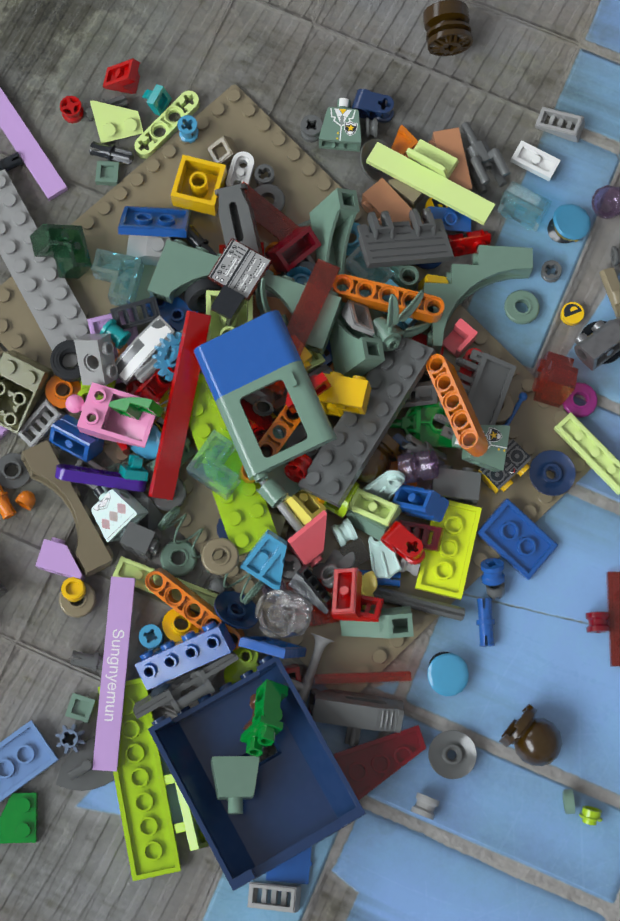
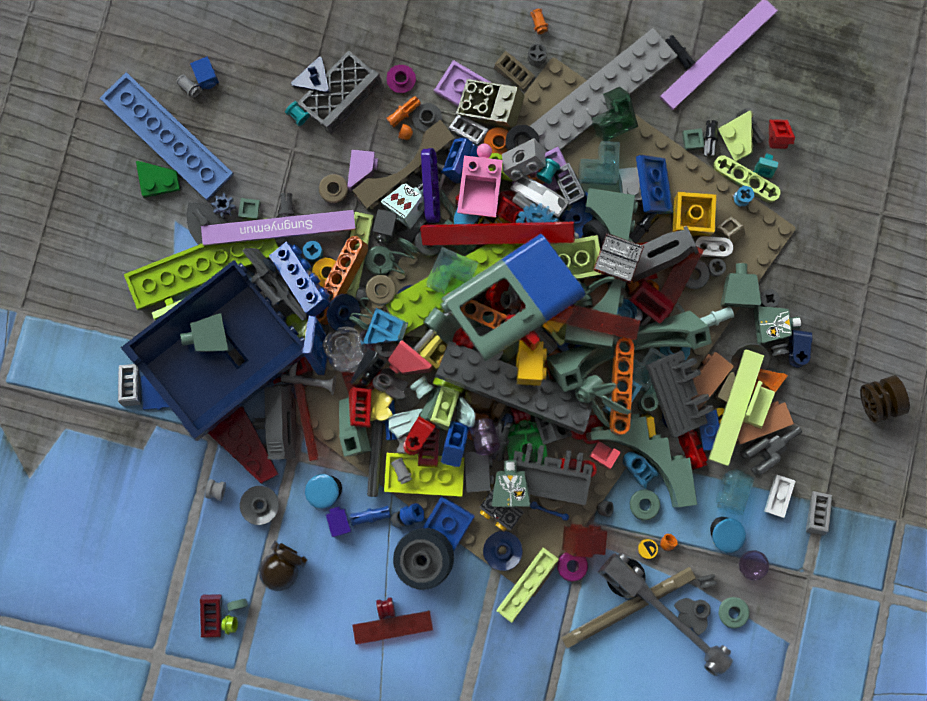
camera: 75 degrees right, 5 degrees up
red wheel [60,96,84,124] -> none
yellow tile [61,577,86,602] -> none
green slope [108,397,164,420] -> none
teal tile [119,454,149,481] -> none
black panel [211,285,245,326] -> none
green hips [240,679,288,757] -> none
red slope [332,568,362,619] -> none
light grey slope [341,300,375,336] -> none
orange beam [426,354,488,457] -> none
dark grey bush [541,260,562,283] -> none
none -> dark red slope [200,594,222,637]
none -> dark purple brick [325,506,352,537]
none -> light grey pin [391,458,412,484]
none -> wheel [393,528,454,590]
none -> dark red wheel [510,407,531,424]
none -> dark grey hinge [597,501,614,517]
none -> dark azure piece [623,452,659,488]
none -> orange hinge [660,534,678,551]
none -> light aqua axle [700,306,734,327]
none -> sand green torso [720,263,761,308]

